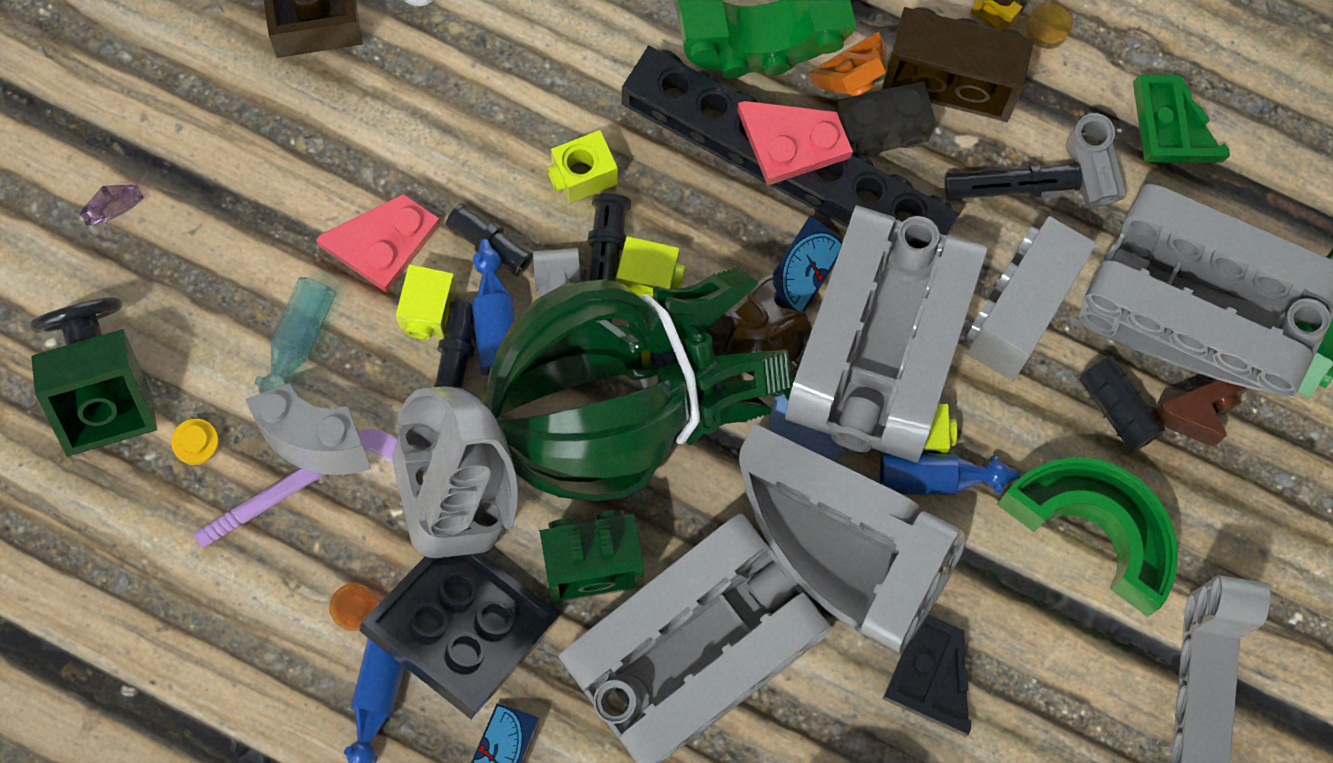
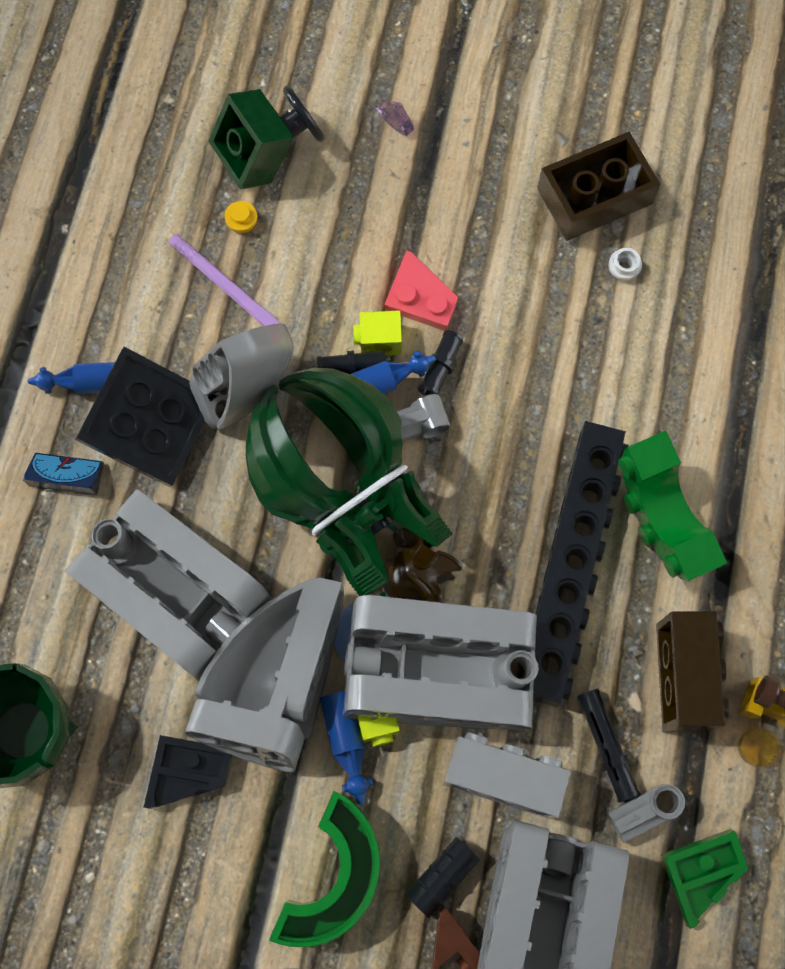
camera: 80 degrees right, 0 degrees up
light grey brick [246,383,371,475] -> none
clear light blue wheel [255,277,336,393] -> none
clear orange plate [329,583,377,631] -> none
dark green hinge [539,510,644,604] -> none
neon yellow brick [547,130,618,204] -> none
black pin [587,193,631,323] -> none
neon yellow brick [616,236,686,298] -> none
coral wing [737,101,853,186] -> none
slope [772,215,843,312] -> none
orange wing [808,32,886,96] -> none
clear smoke brick [836,81,936,157] -> none

